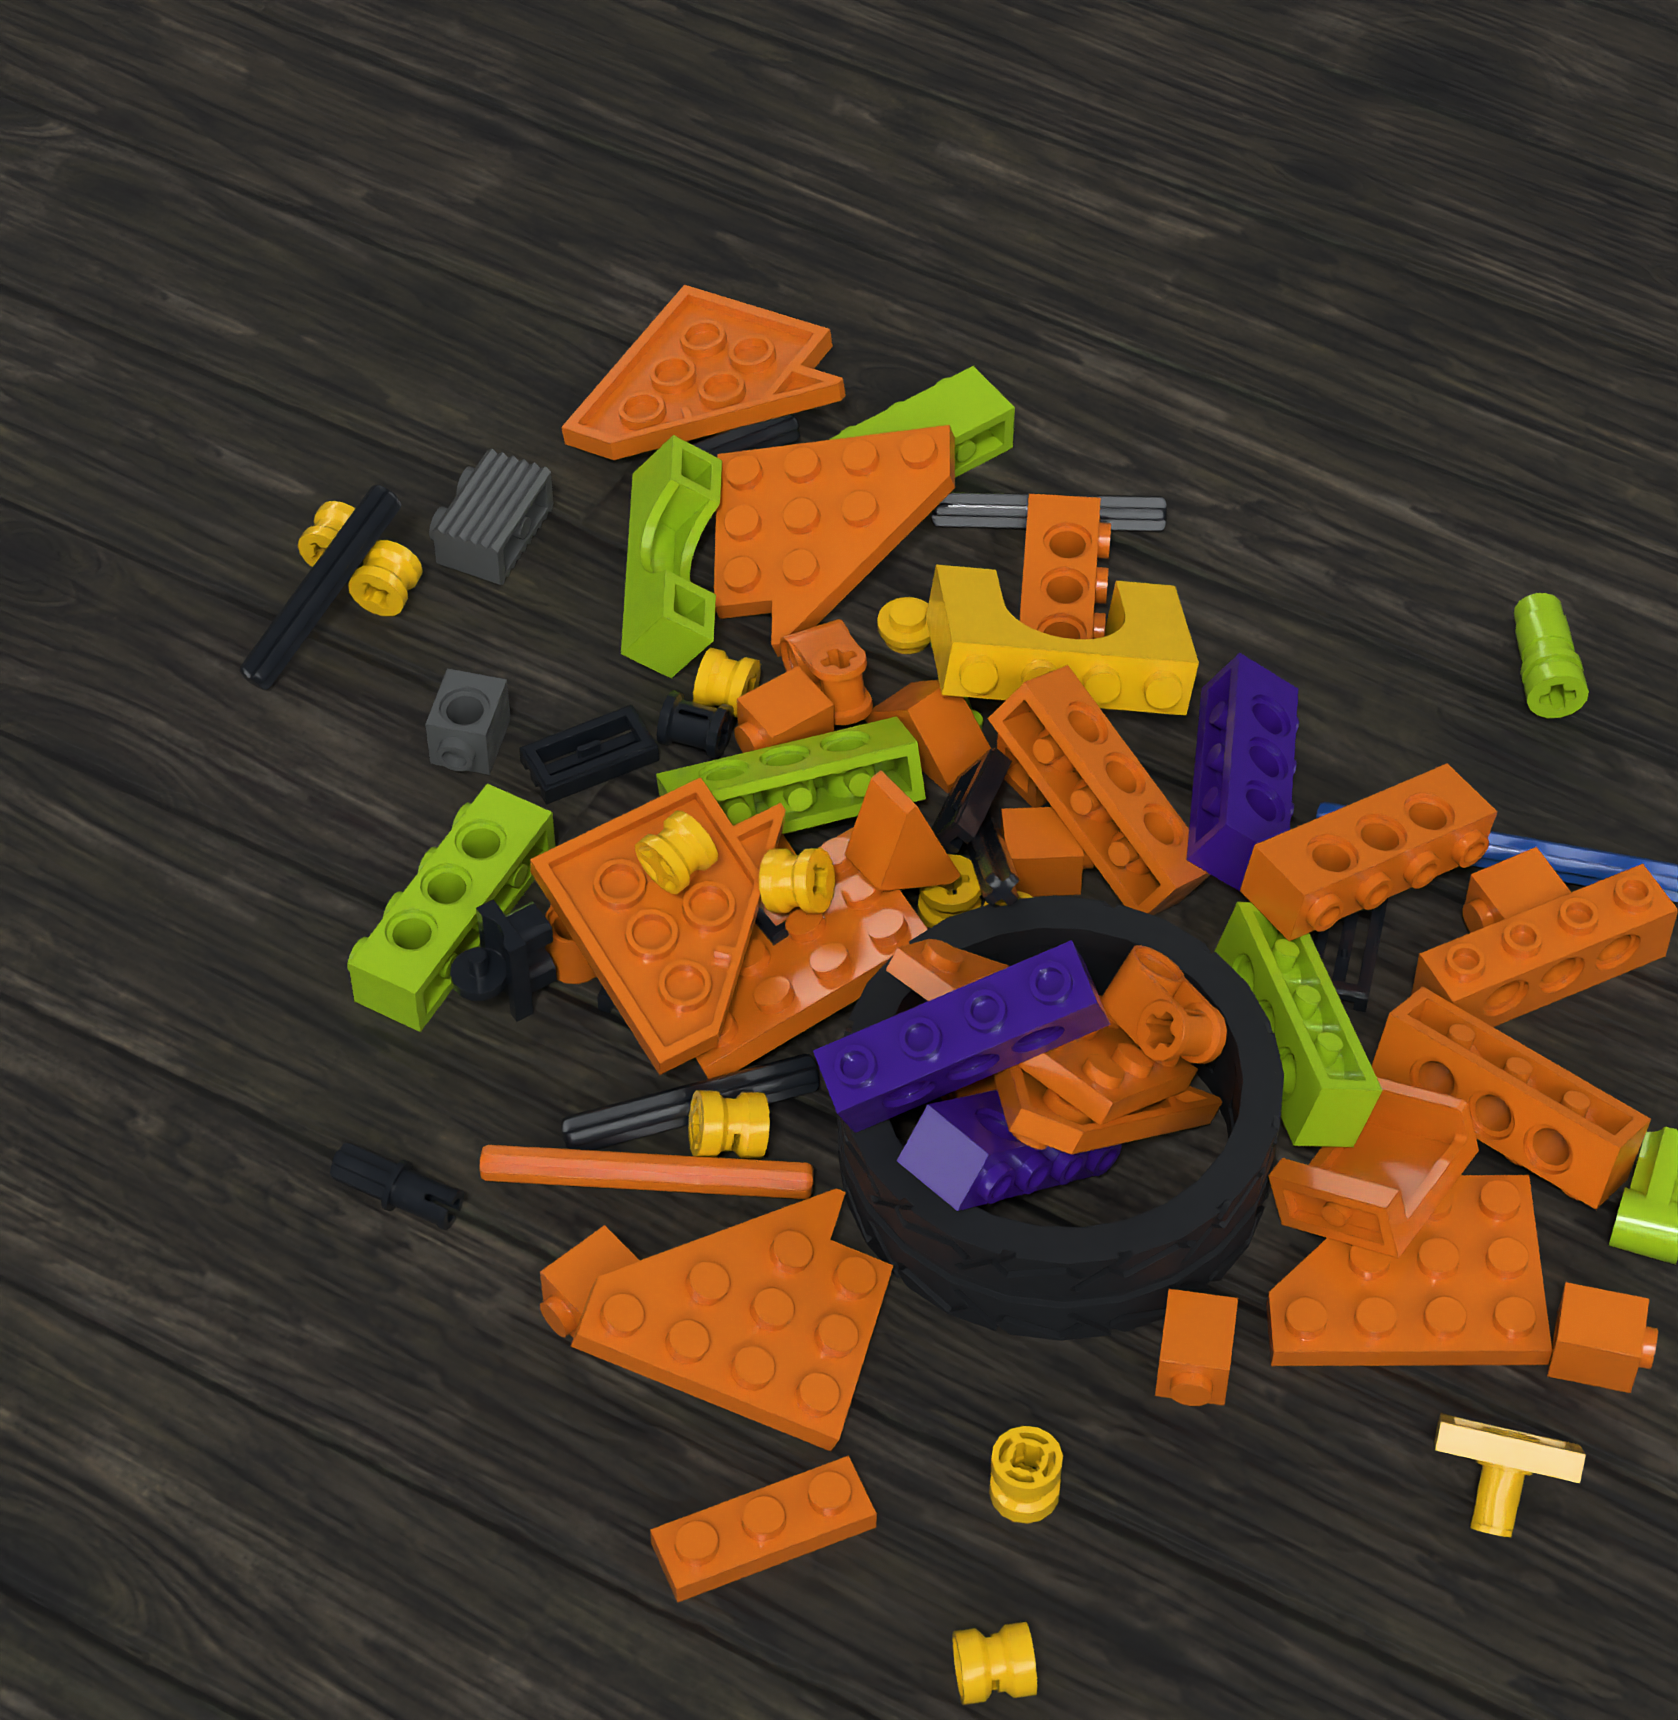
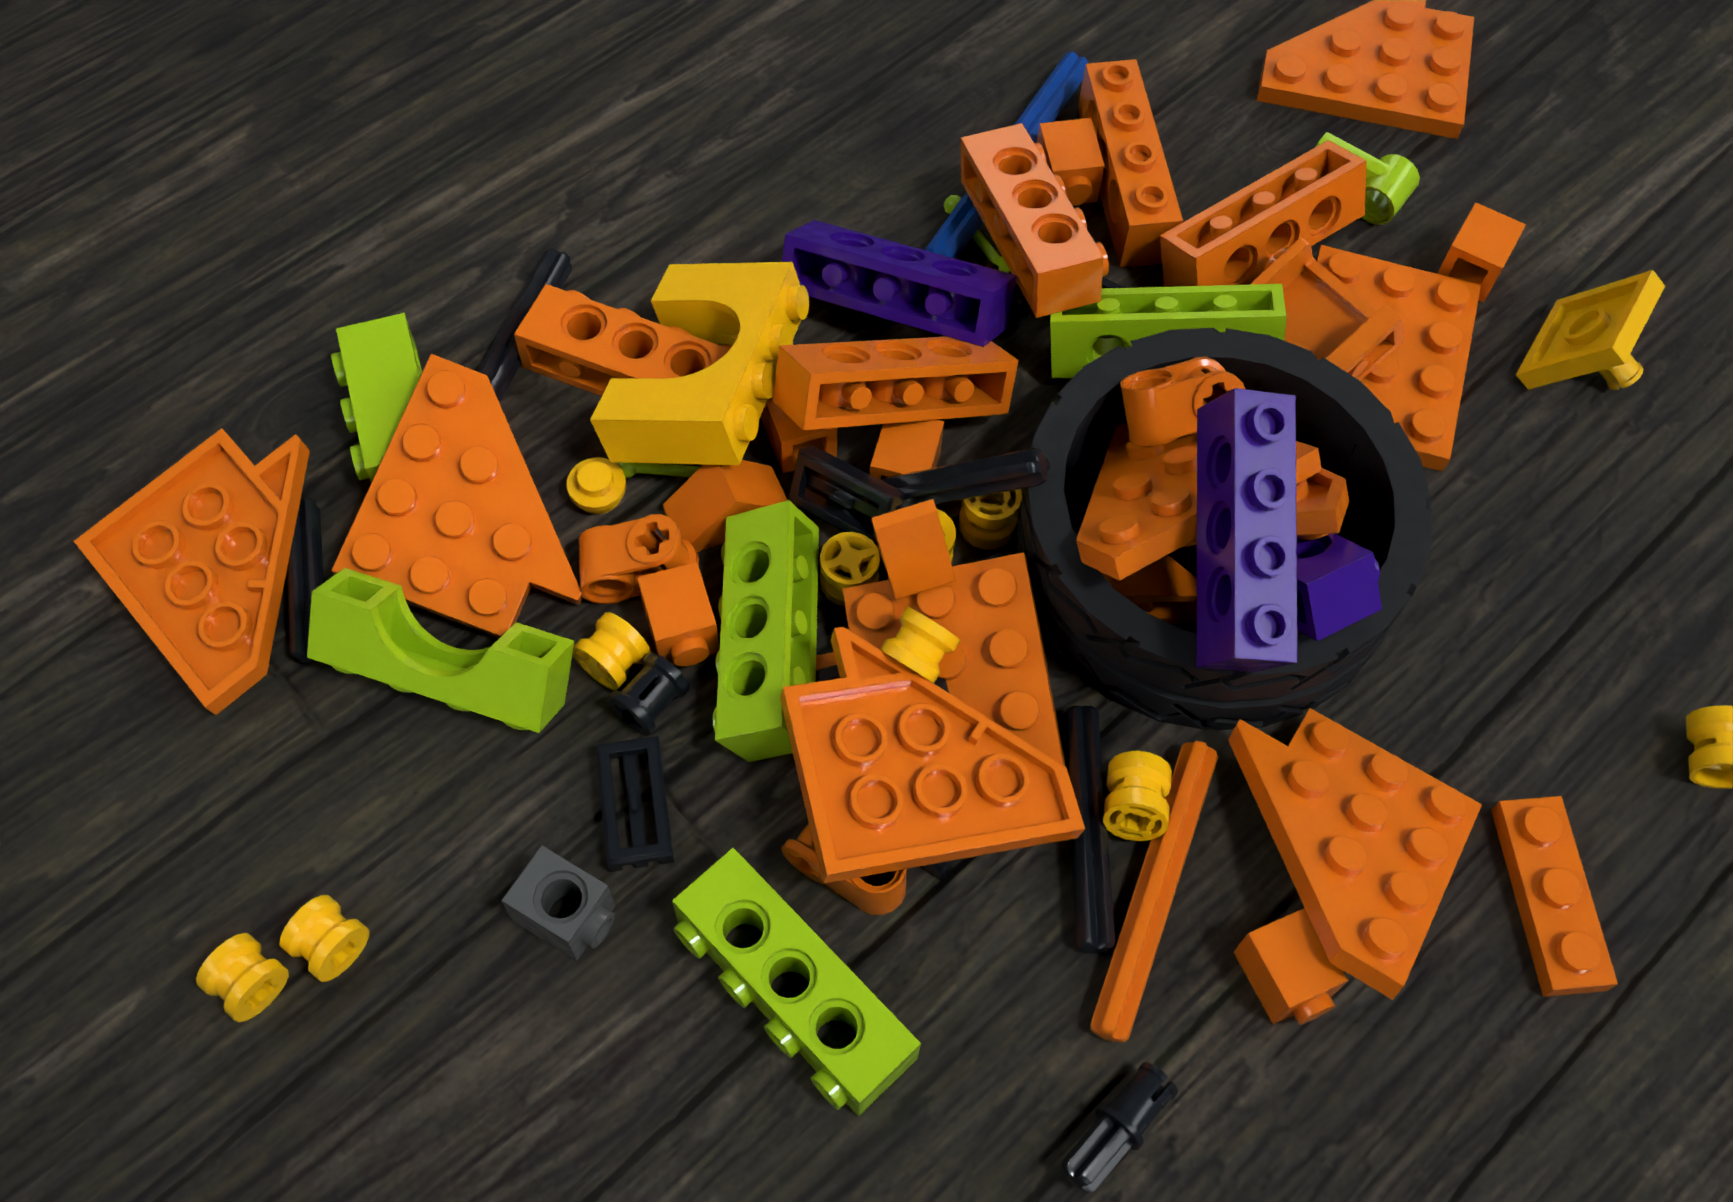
camera: 75 degrees left, 10 degrees up
black axle [240,484,401,690] -> none
dark grey brick [429,448,554,585] -> none
black hips [450,900,557,1022] -> none
yellow wheel [635,810,718,894] -> none
yellow wheel [989,1426,1063,1524] -> none
orange brick [1155,1289,1238,1406] -> none
lime axle [1514,593,1589,718] -> none

